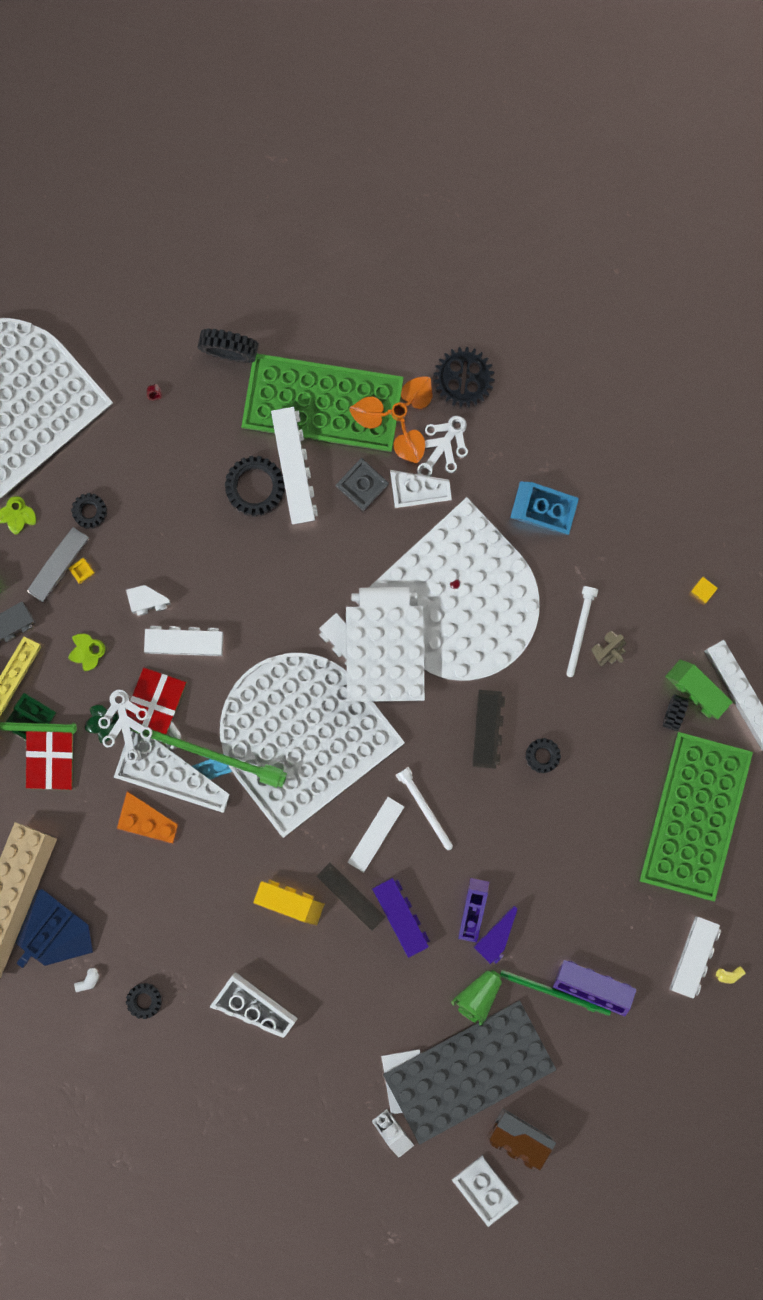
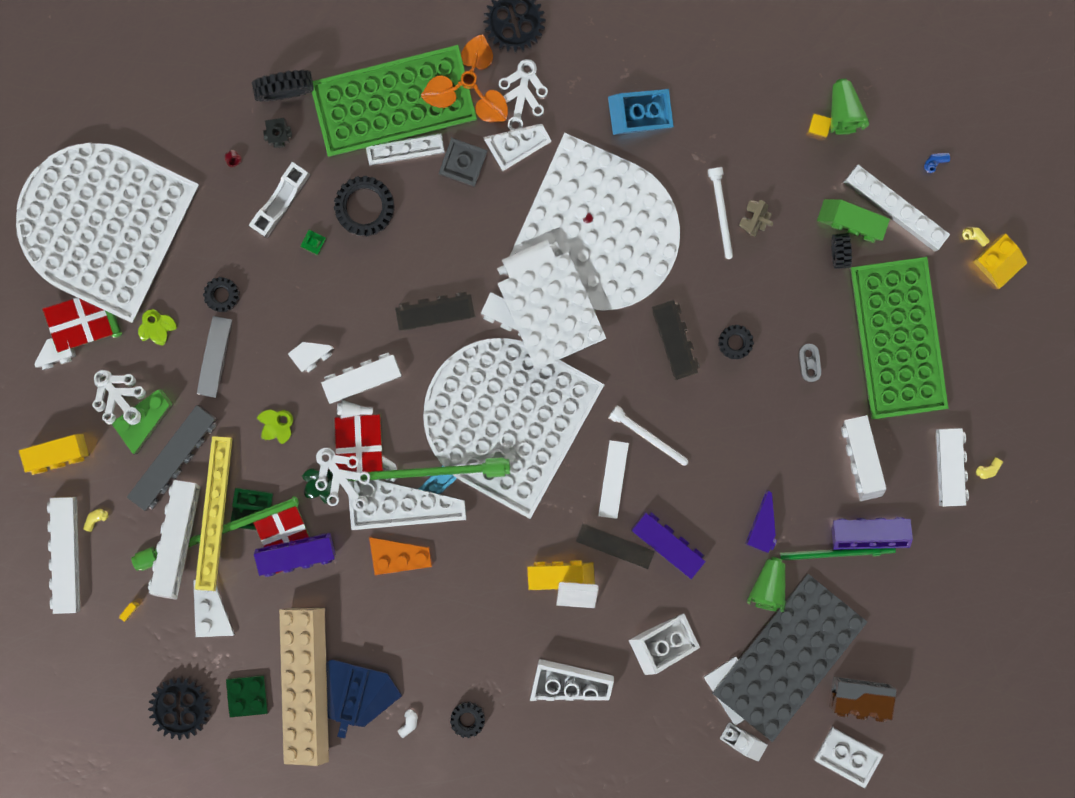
camera: 20 degrees left, 5 degrees up
yellow tile [68,557,95,584] -> none
white brick [271,407,318,525] -> none
dark purple slope [458,878,489,943] -> none
none -> white arch [249,162,310,238]
none -> dark purple brick [254,533,336,577]
none -> pearl dark grey brick [263,118,292,148]
none -> green tile [300,230,327,255]
none -> white cone [337,400,373,418]
none -> white tile [366,133,445,166]
none -> clear smoke brick [395,291,476,331]
none -> white tile [556,582,598,608]
none -> white slope [629,614,700,675]
none -> light grey plate [799,344,821,382]
none -> bright green cone [830,79,869,135]
none -> white wedge [841,415,886,501]

